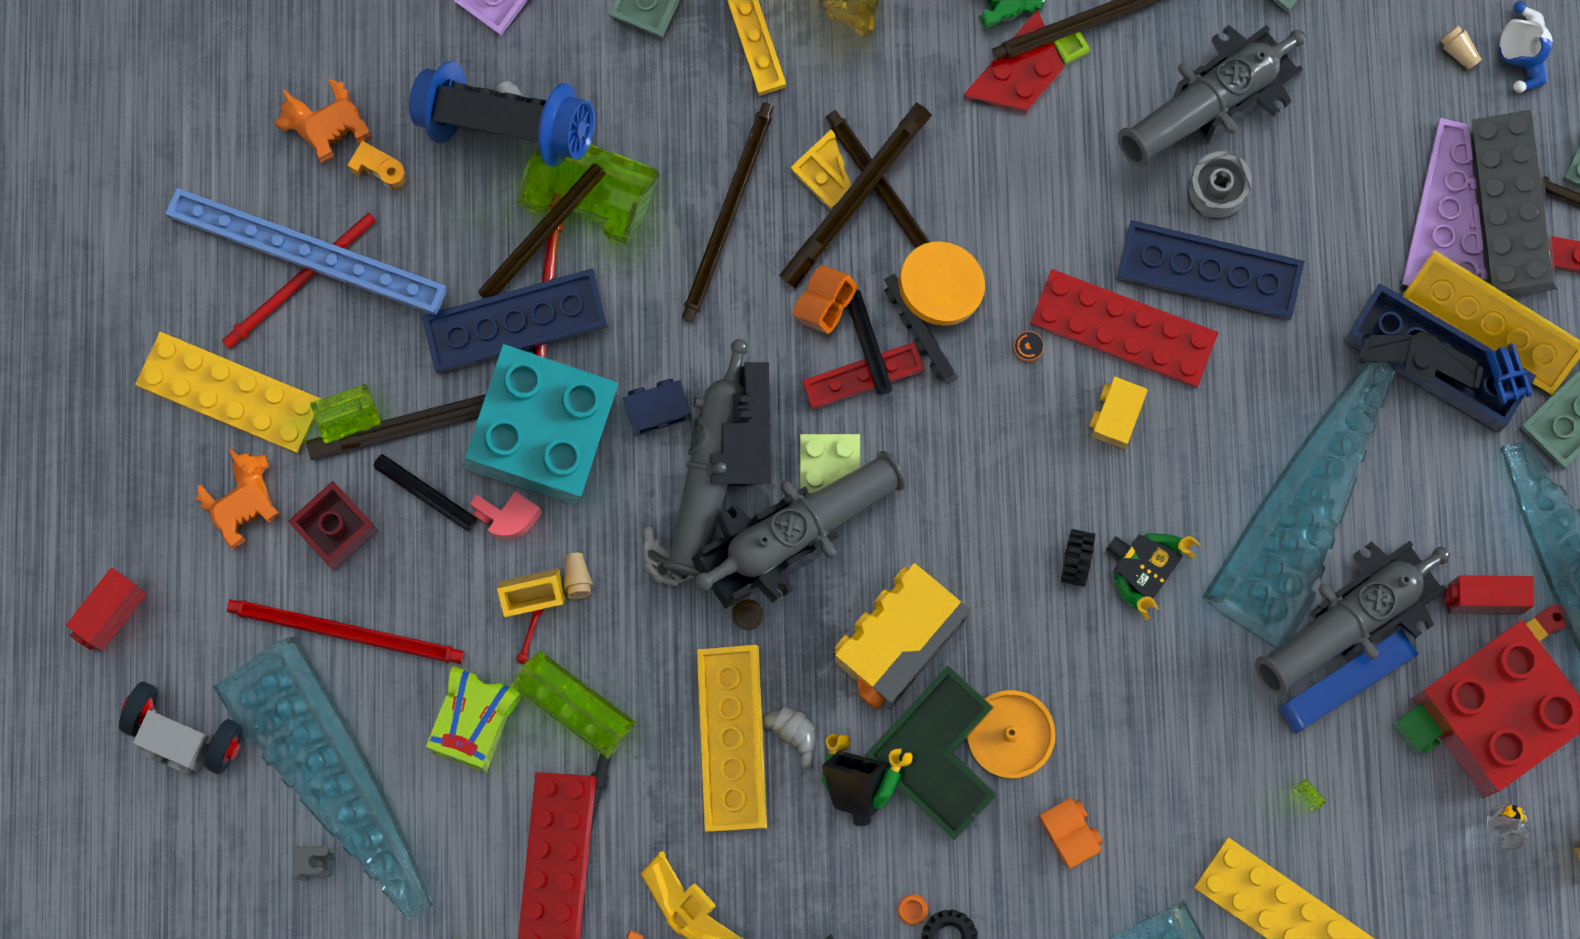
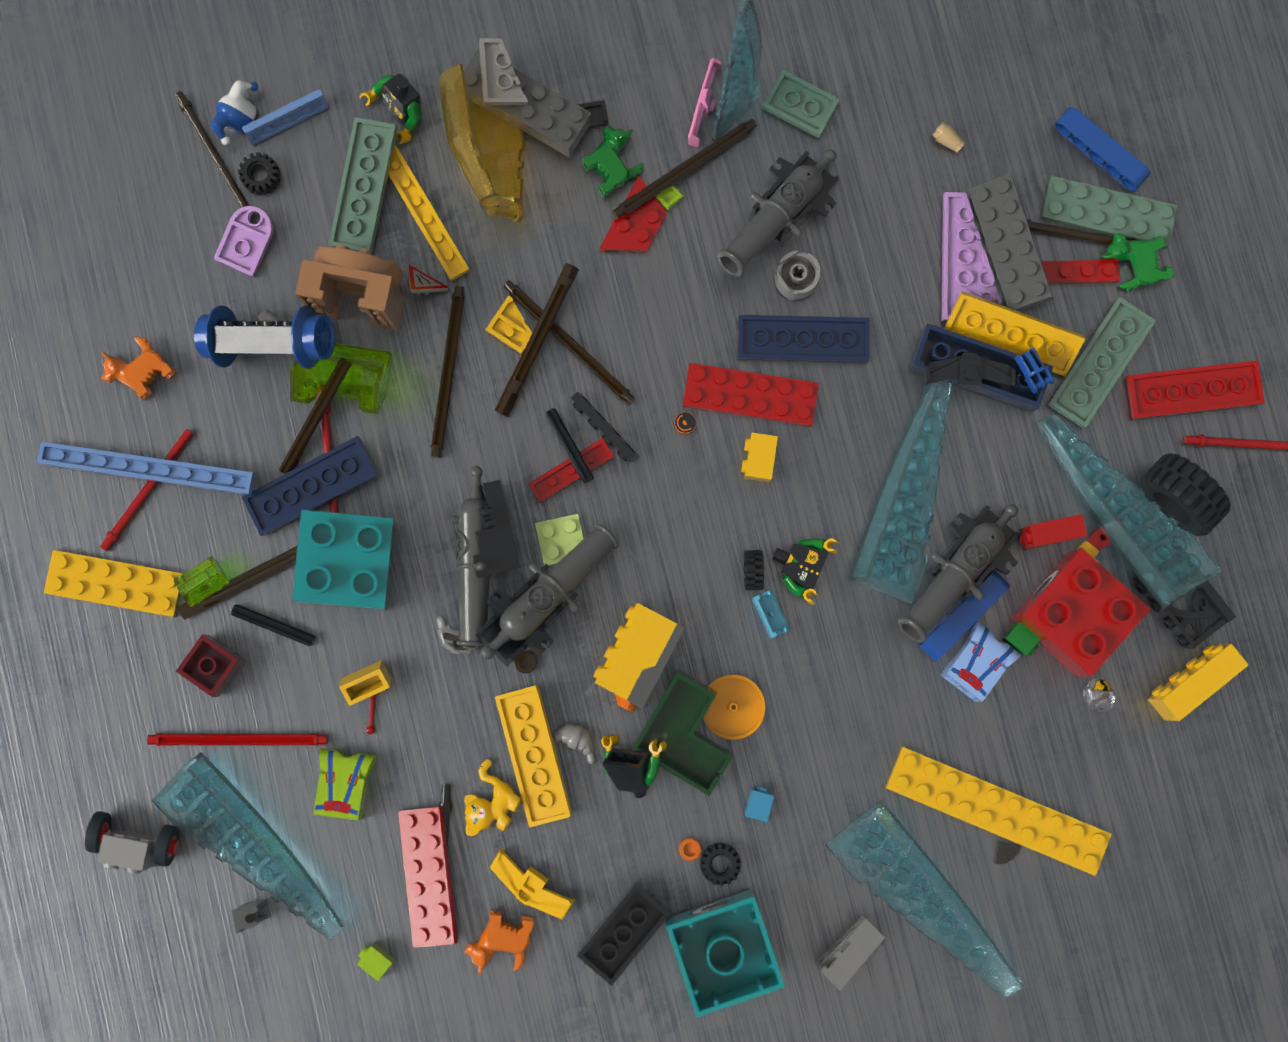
camera: 15 degrees left, 5 degrees up
red brick [66,567,147,651] -> none
orange animal [196,448,281,550] -> none
light orange leg [347,141,406,190] -> none
coral brick [470,491,542,540] -> none
clear neon green brick [511,651,636,759] -> none
tan cone [564,552,594,599] -> none
dark blue brick [623,379,692,437] -> none
orange brick [792,265,858,334] -> none
light orange piece [898,241,985,326] -> none
orange brick [1038,797,1103,870] -> none
clear neon green tile [1293,779,1326,812] -> none
white piece [1499,1,1553,93] -> none
none -> medium nougat piece [295,245,405,331]
none -> piece [407,265,449,296]
none -> yellow animal [464,759,522,836]
none -> dark azure brick [744,786,774,822]
none -> medium azure hinge [752,590,790,639]
none -> light blue piece [940,620,1022,702]

